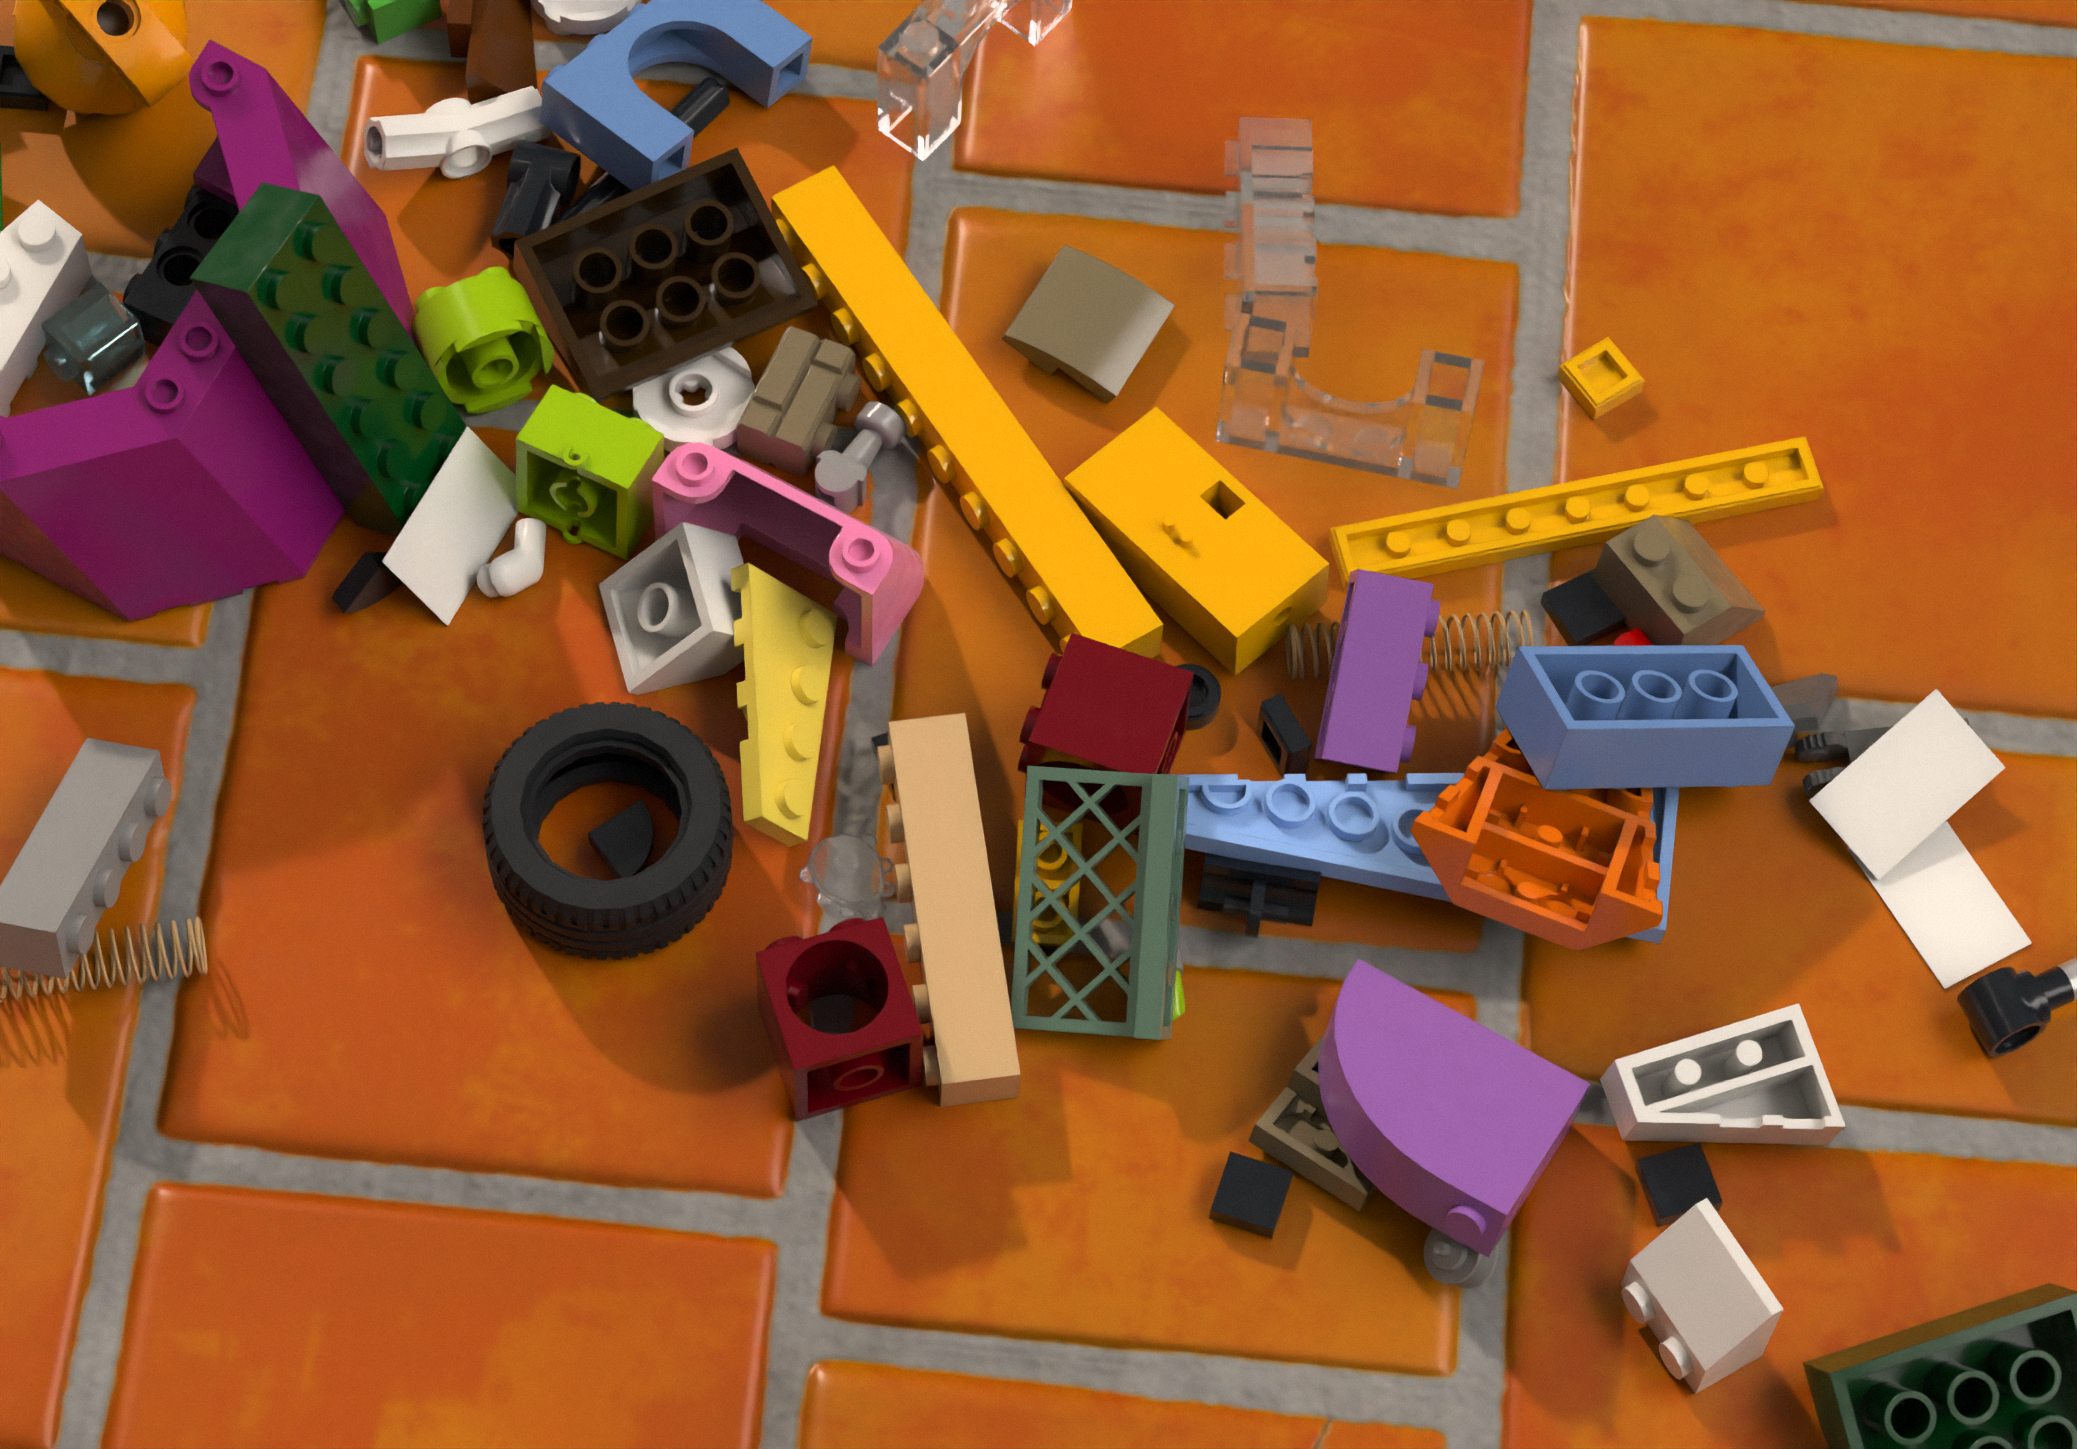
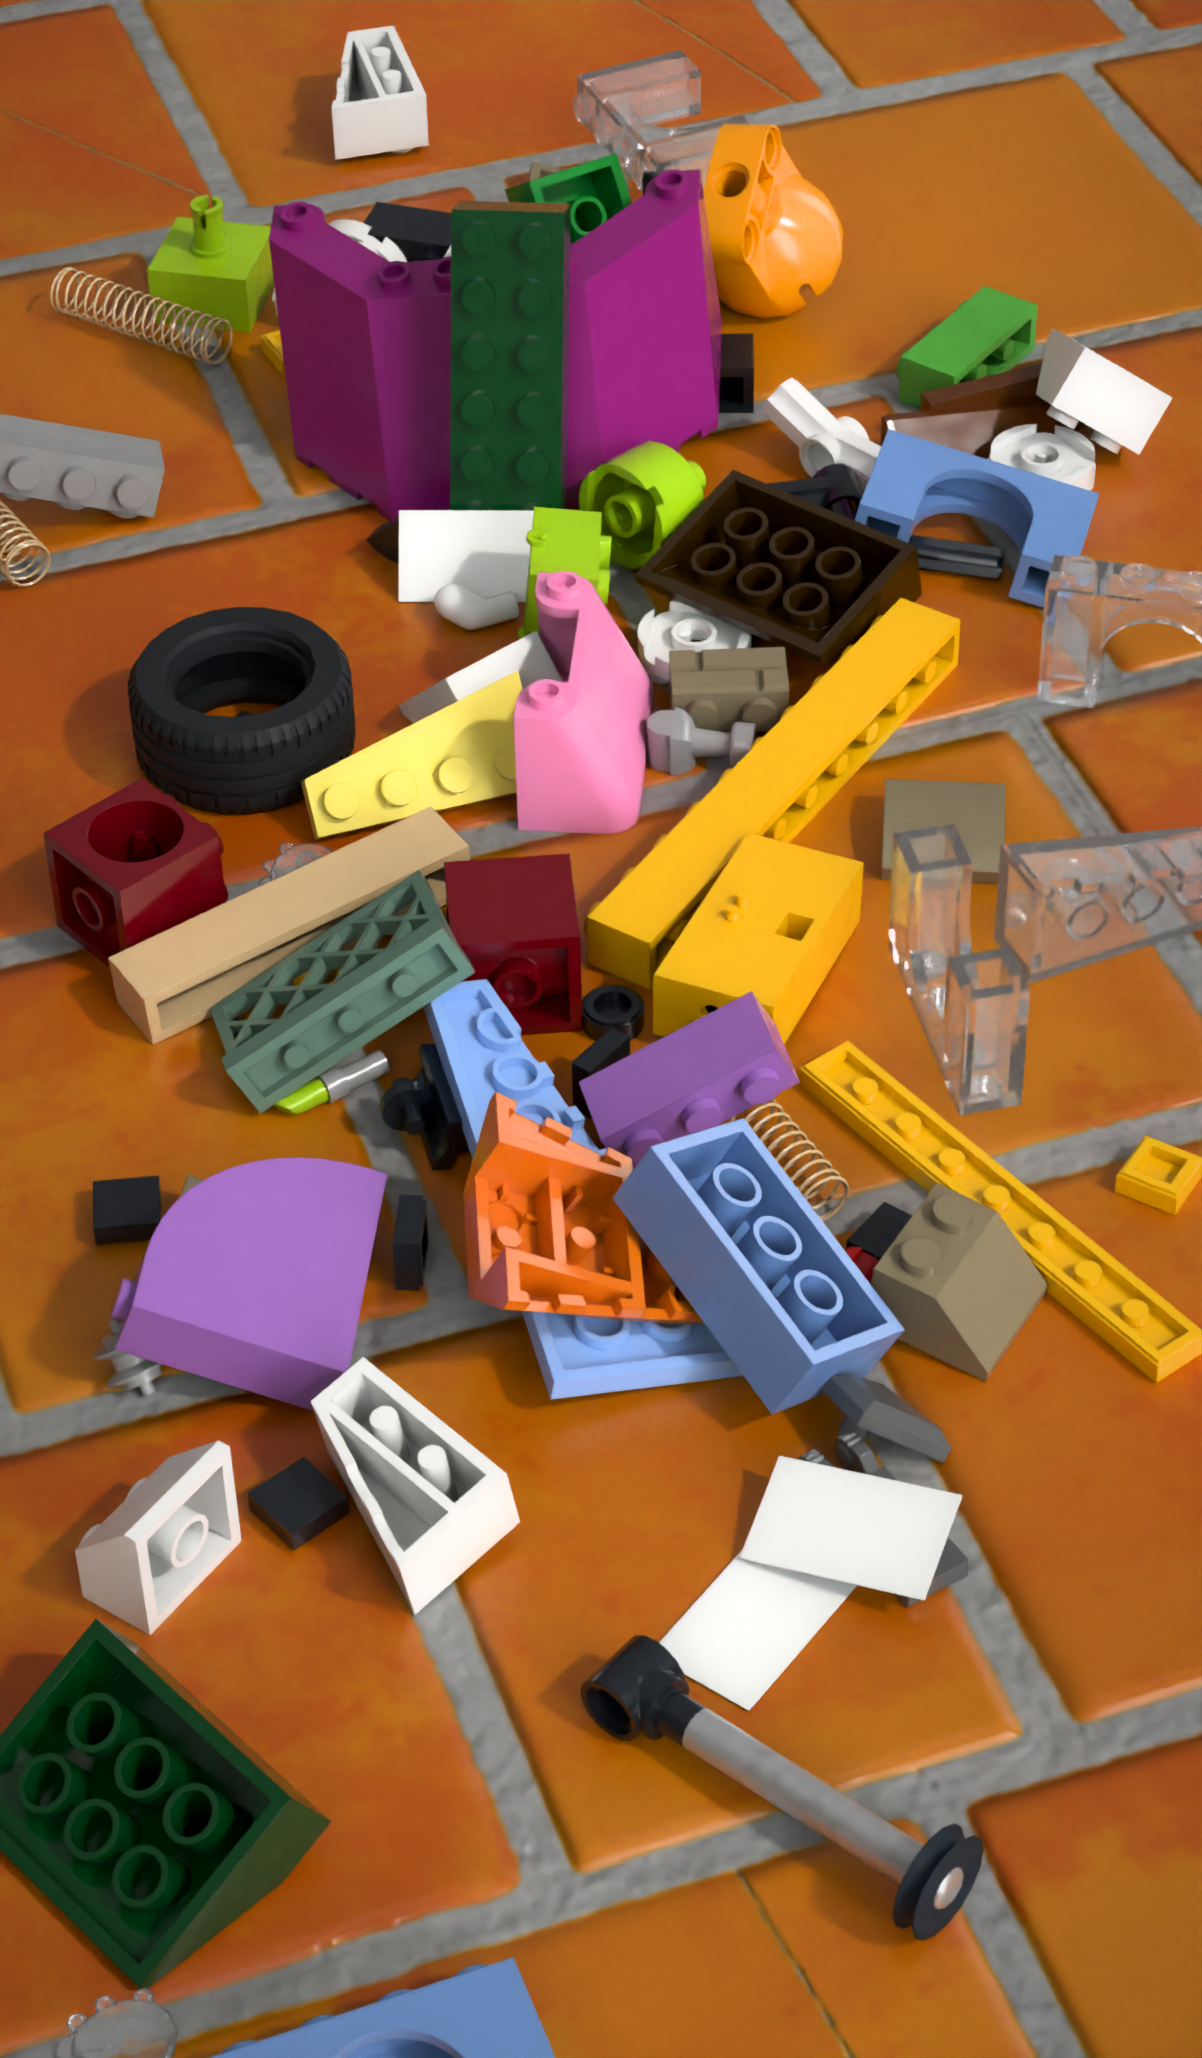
camera: 70 degrees right, 20 degrees down
none -> black tile [392,1195,429,1291]

